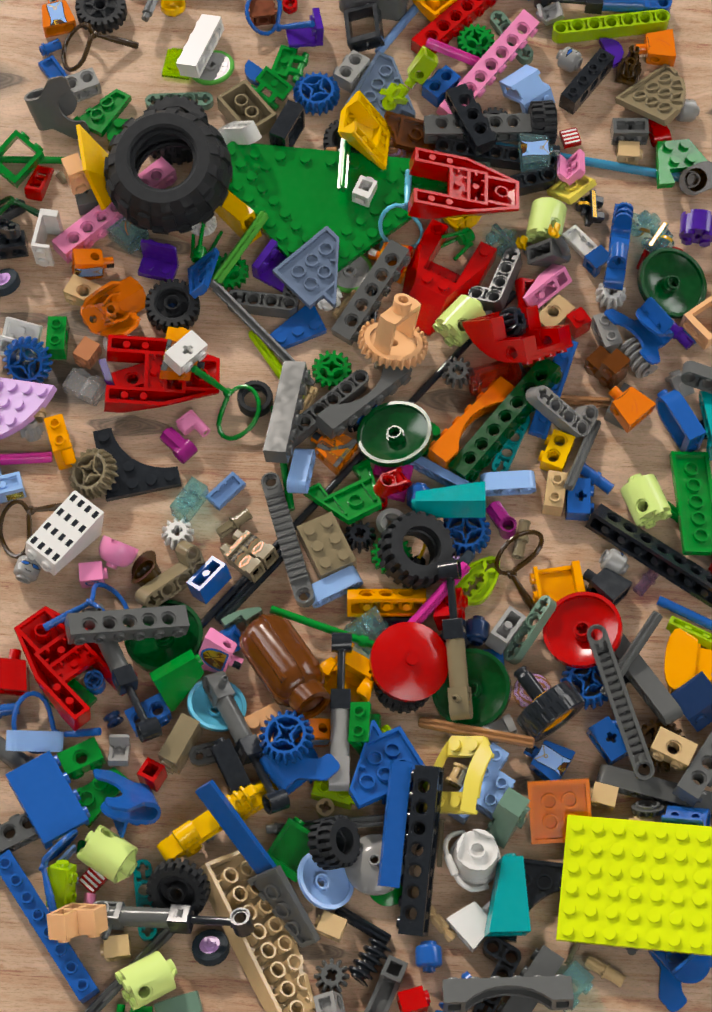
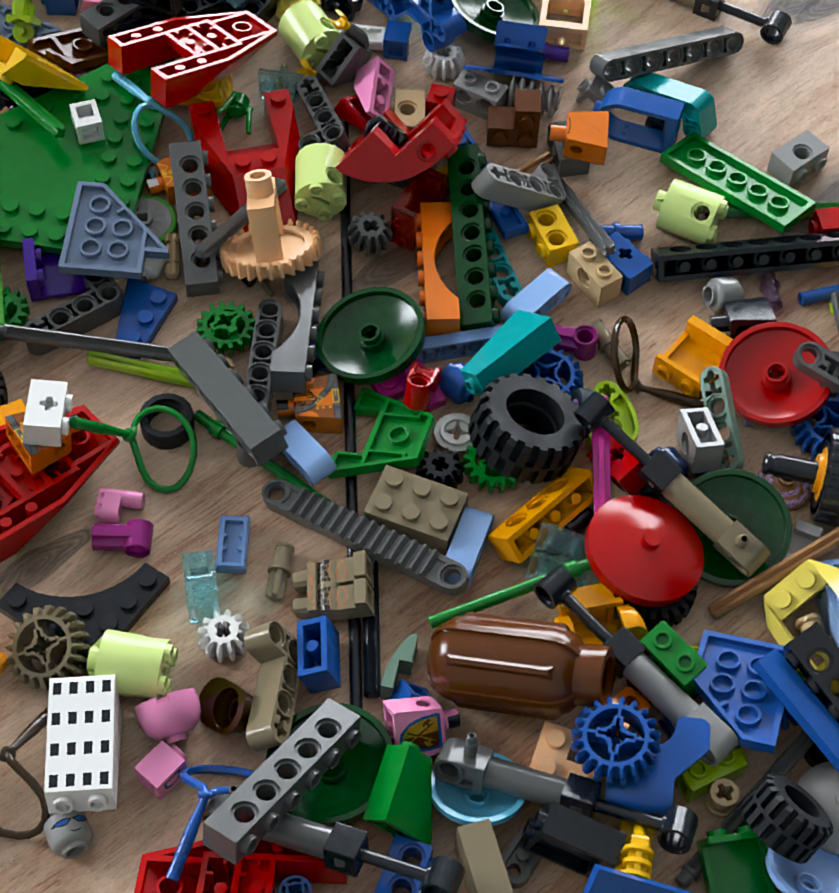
camera: 45 degrees left, 10 degrees down
none -> yellowish green cylinder [87,629,178,700]
none -> dark grey axle [194,178,287,260]

